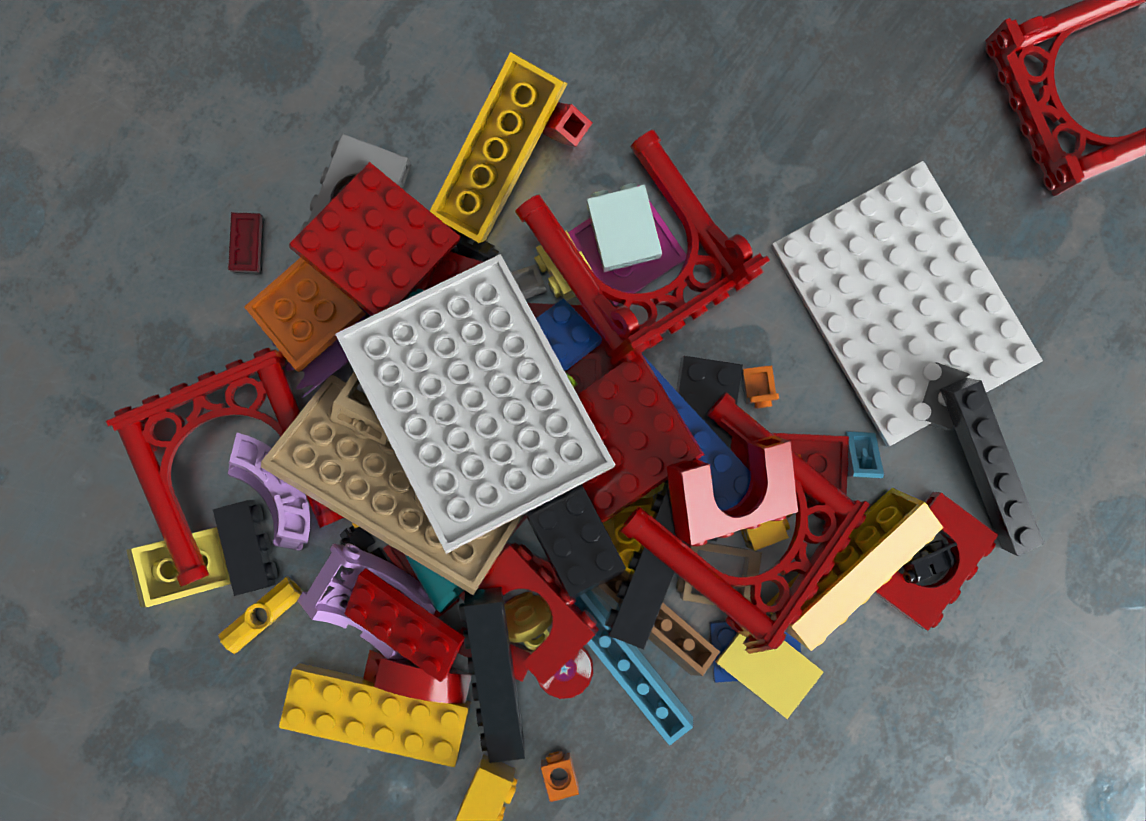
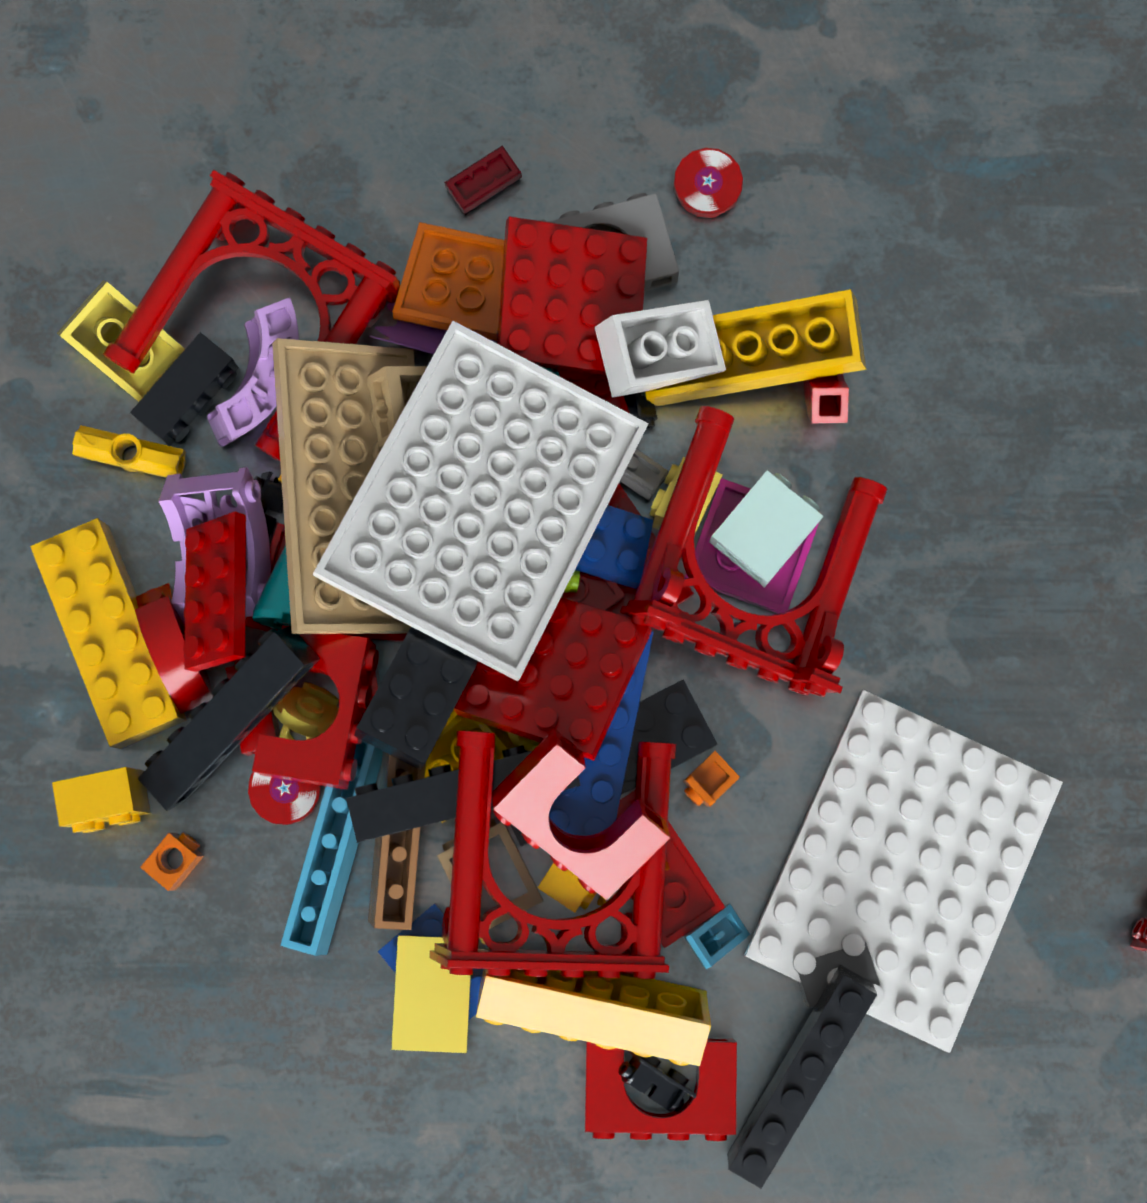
camera: 55 degrees right, 5 degrees down
none -> white slope [595,300,726,398]
none -> red tile [673,148,743,218]

